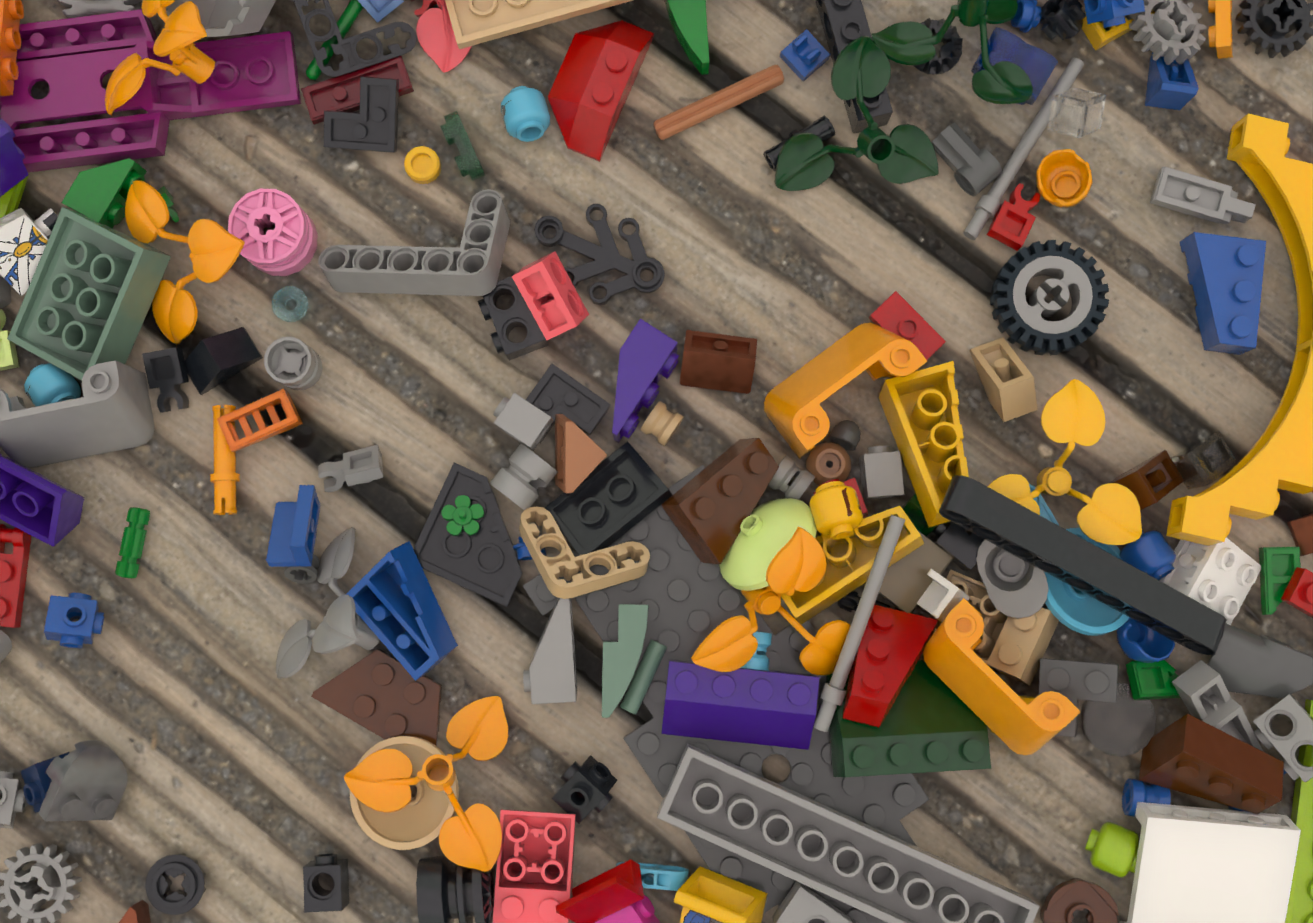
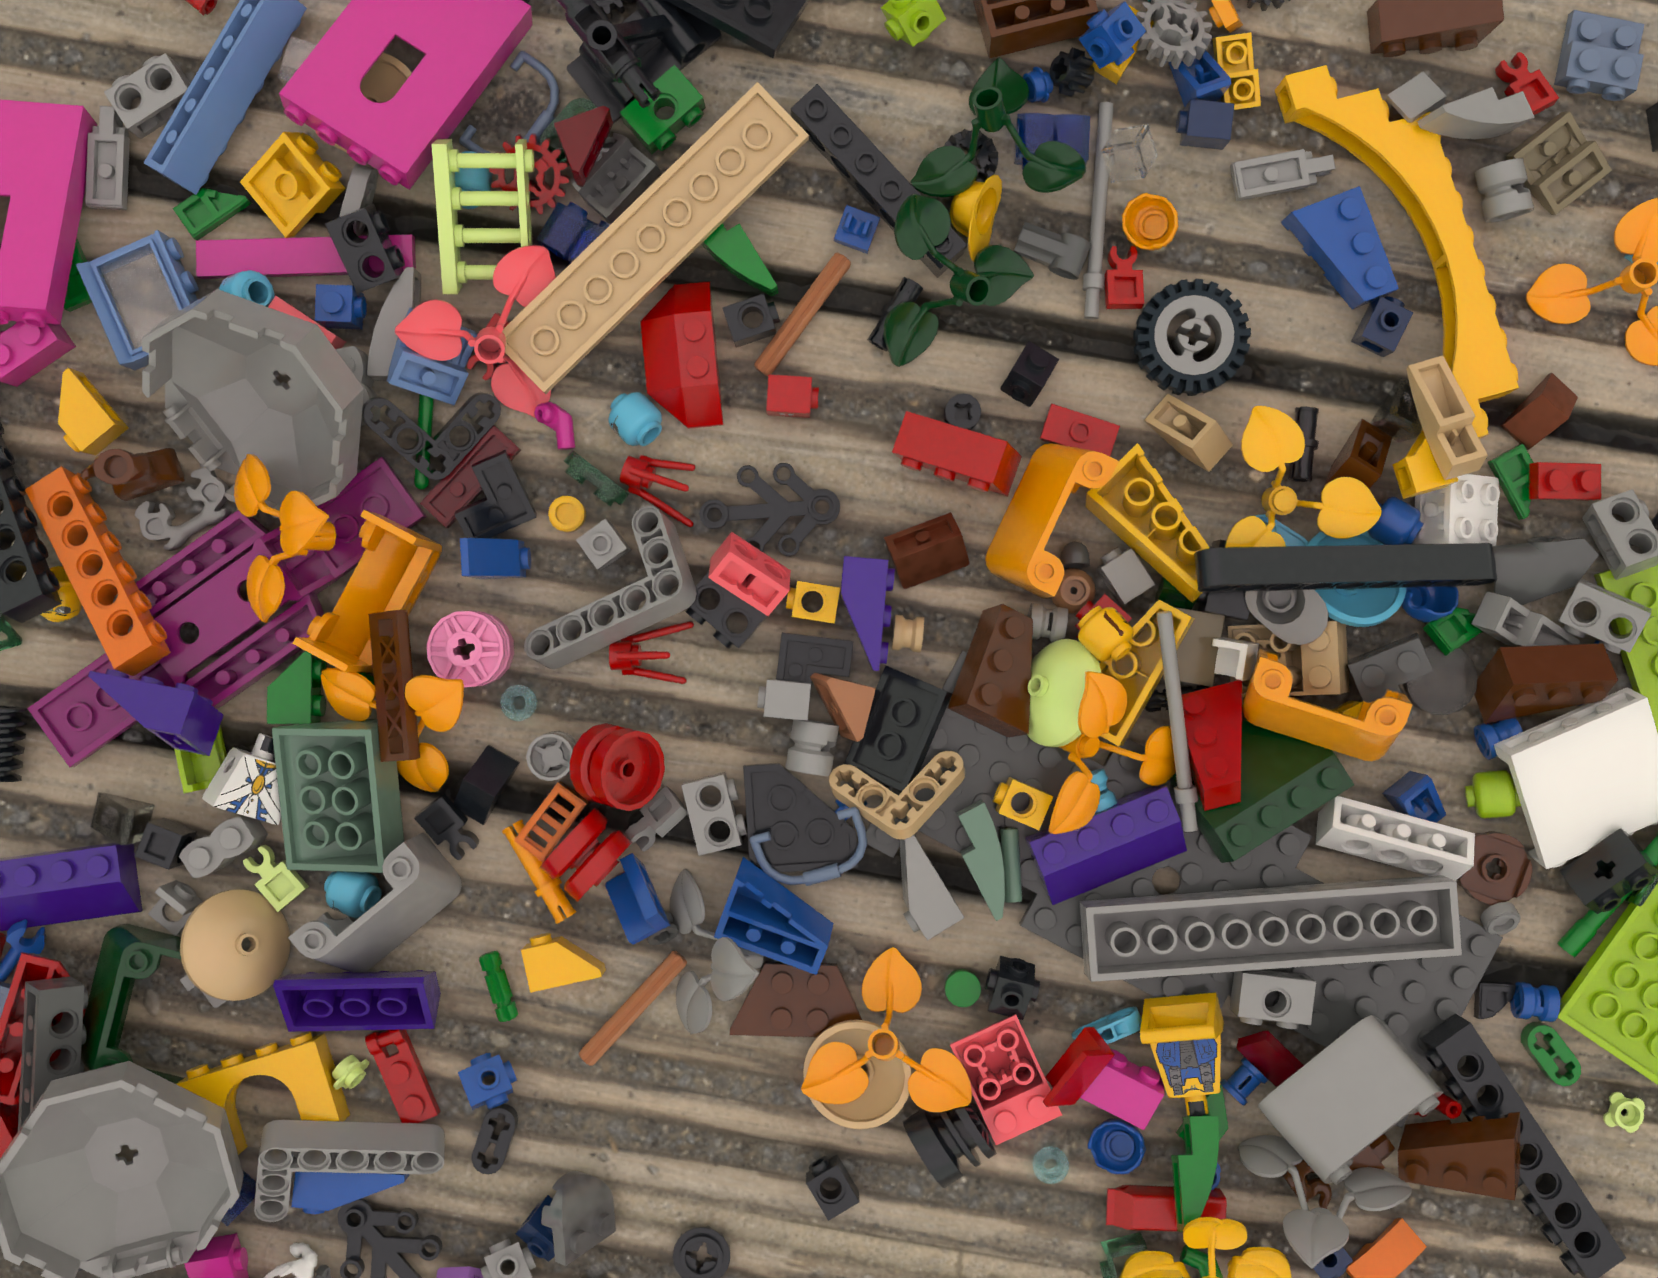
camera: 30 degrees left, 5 degrees up
green plant [442,495,484,536] -> none
none -> light orange windscreen [292,510,442,673]
none -> reddish brown fence [368,610,420,762]
none -> blue slope [460,538,531,580]
none -> black beam [471,1104,518,1175]
none -> yellow slope [521,933,606,993]
none -> dark pink arm [534,402,575,450]
none -> red wheel [540,808,633,902]
none -> red wheel [570,723,665,811]
none -> light grey brick [576,519,631,571]
none -> nougat axle [579,951,687,1066]
none -> red plant [609,621,694,684]
none -> red plant [620,455,695,528]
none -> light grey brick [681,772,747,856]
none -> black brick [722,294,780,348]
none -> sand blue piece [749,807,867,886]
none -> red brick [766,375,819,418]
none -> yellow brick [786,581,840,624]
none -> red wedge [892,411,1022,497]
none -> black wheel [943,393,981,430]
none -> green tile [944,969,981,1007]
none -> yellow piece [950,175,1002,262]
none -> yellow brick [993,777,1053,830]
none -> black bracket [1000,341,1059,407]
none -> dark blue brick [1176,99,1234,150]
none -> yellow slope [1212,32,1261,110]
none -> black pin [1288,406,1319,482]
none -> white brick [1315,796,1475,881]
none -> dark blue brick [1351,296,1413,357]
none -> blue slope [1382,771,1446,823]
none -> tan slope [1406,355,1488,480]

